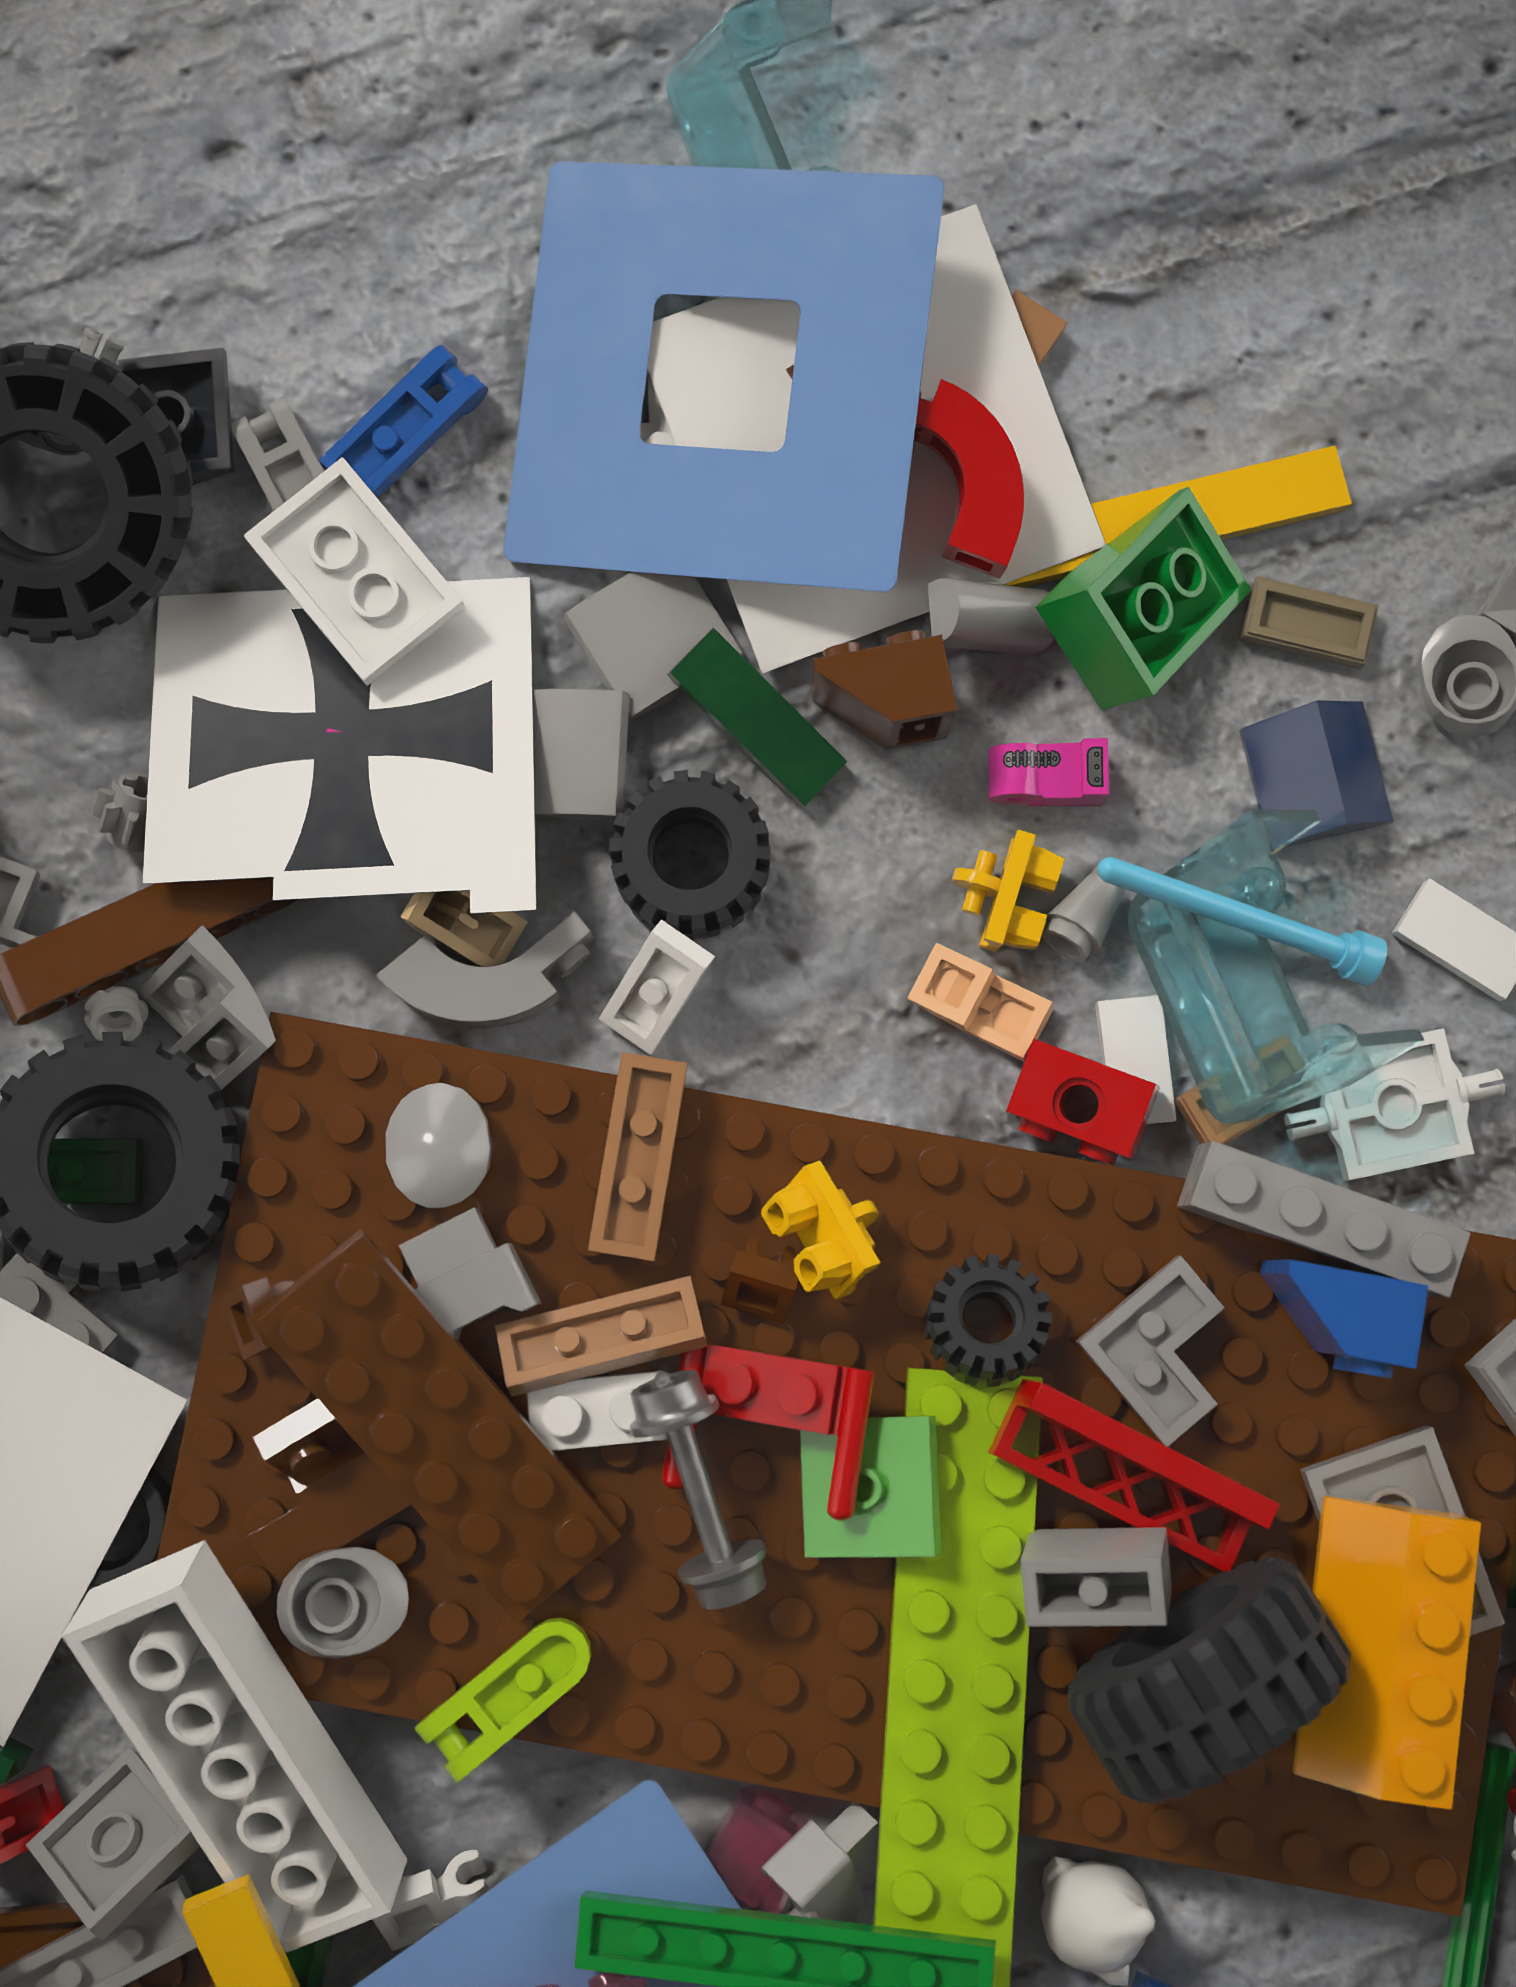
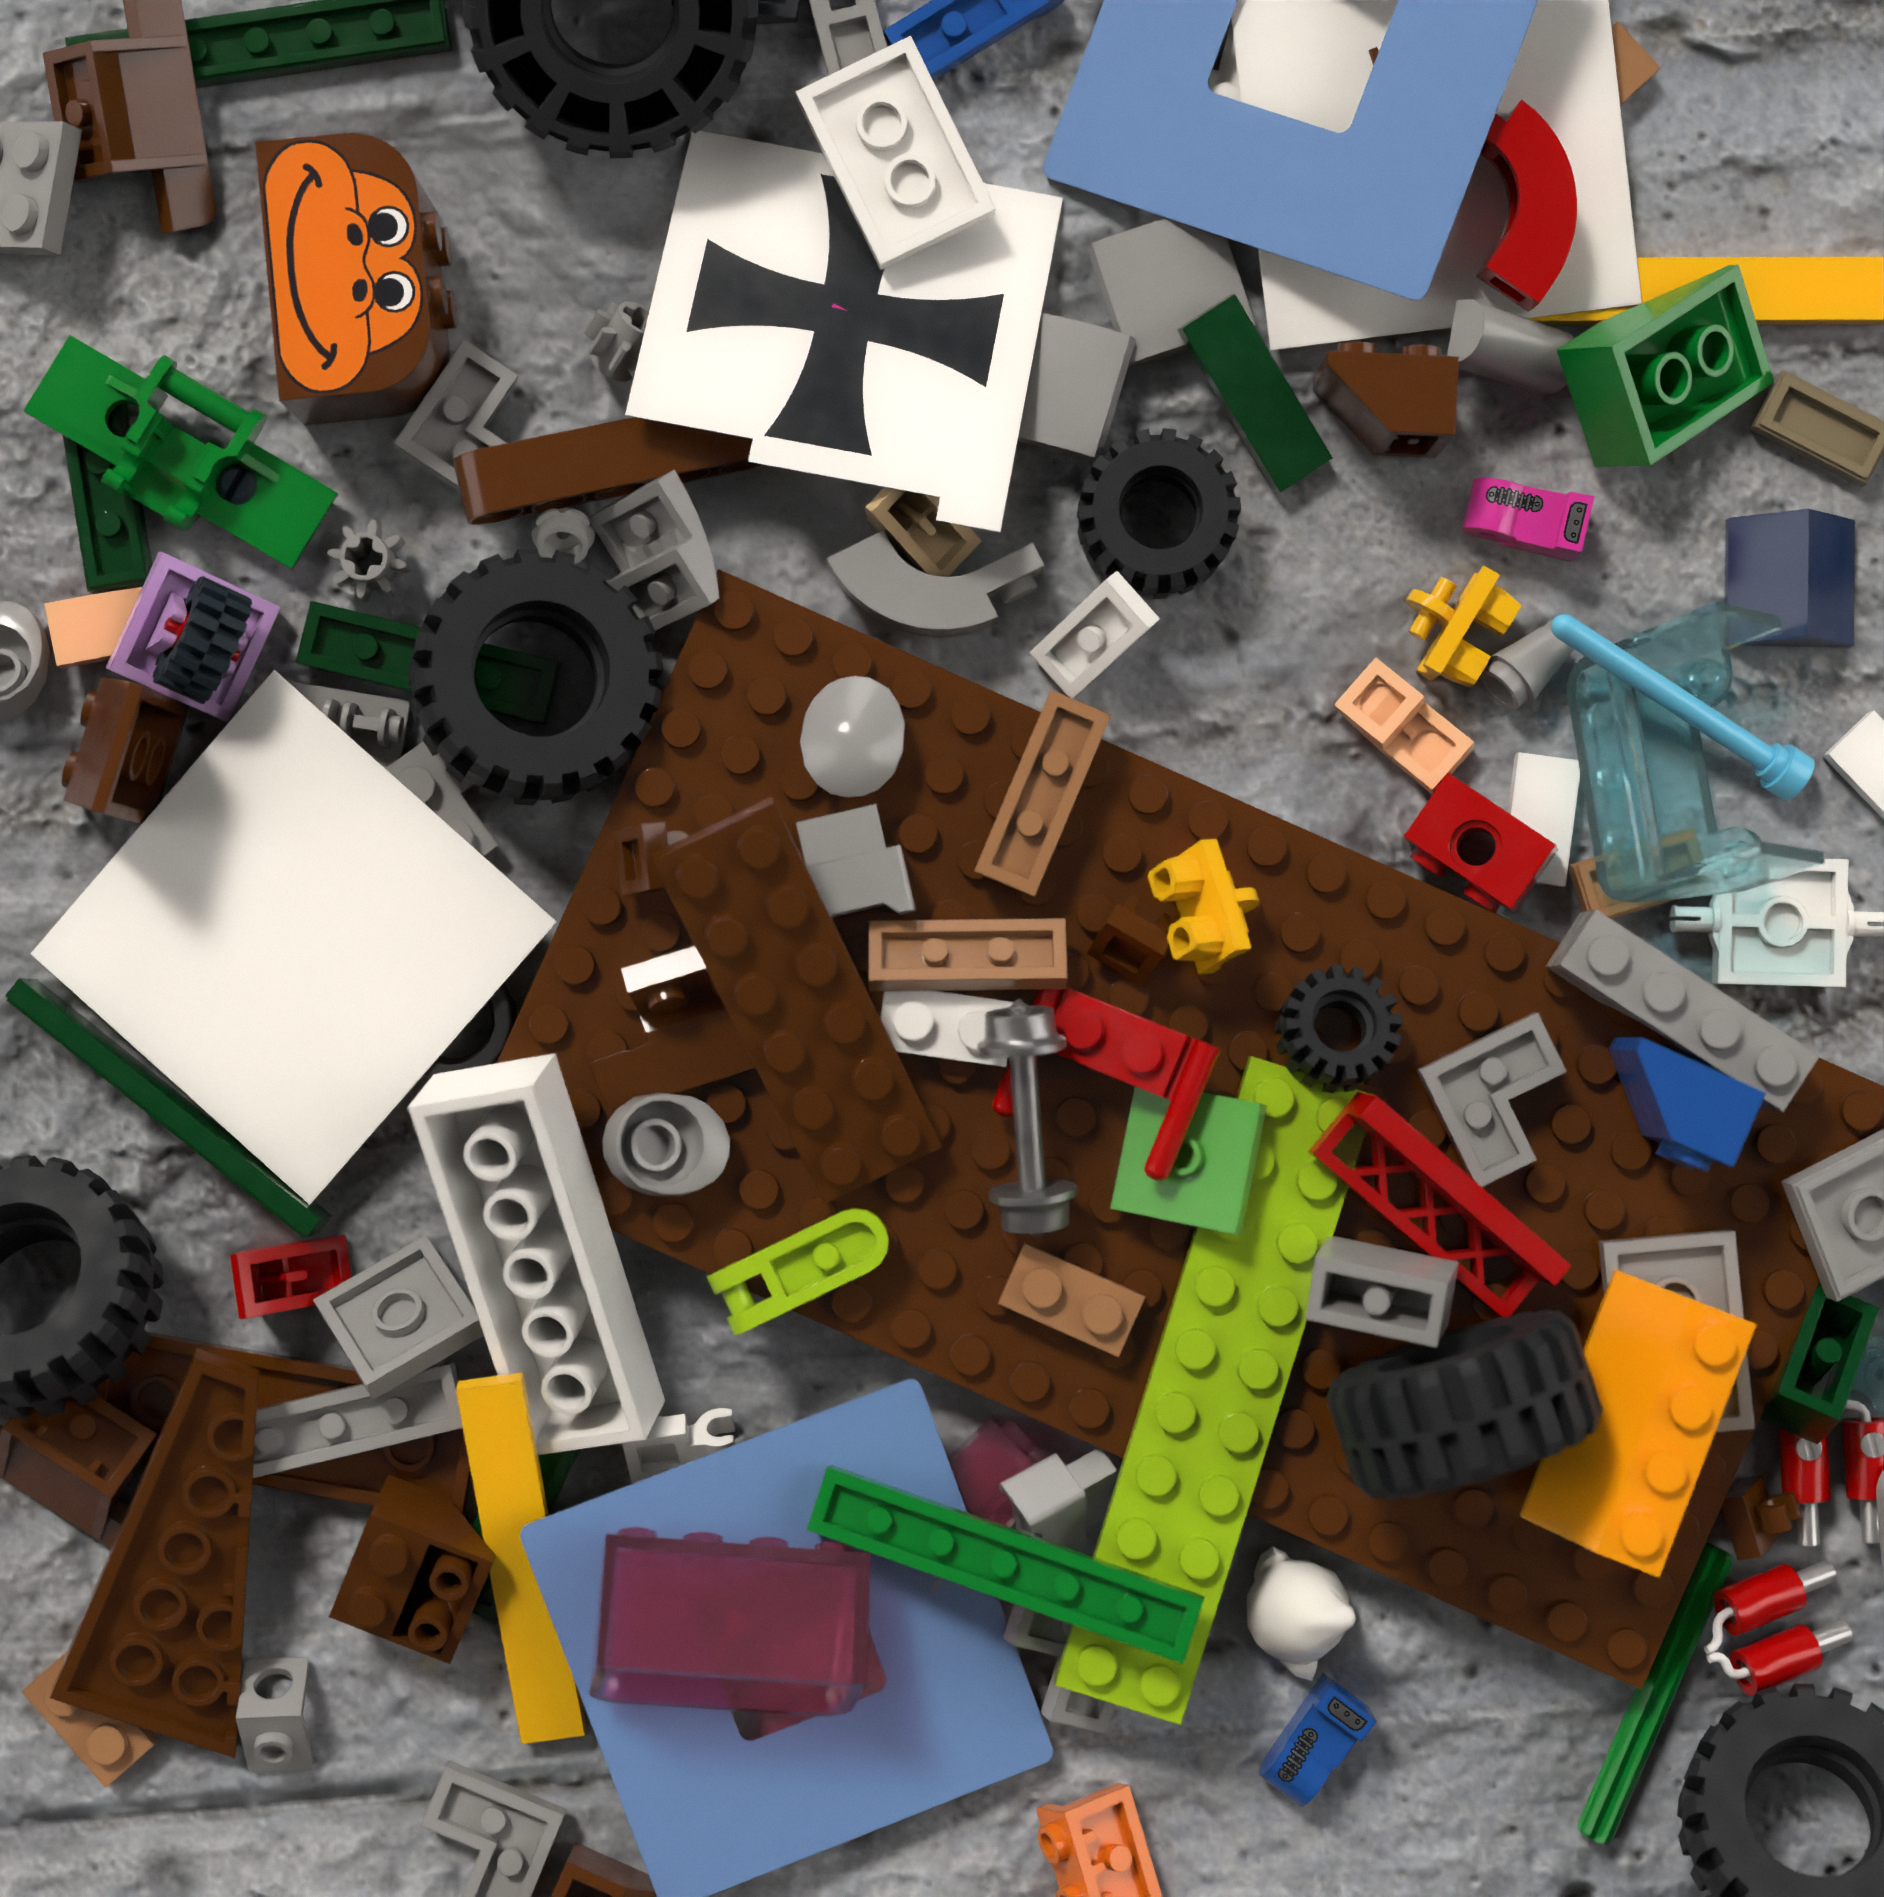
camera: 15 degrees right, 5 degrees up
none -> medium nougat plate [998,1242,1145,1357]

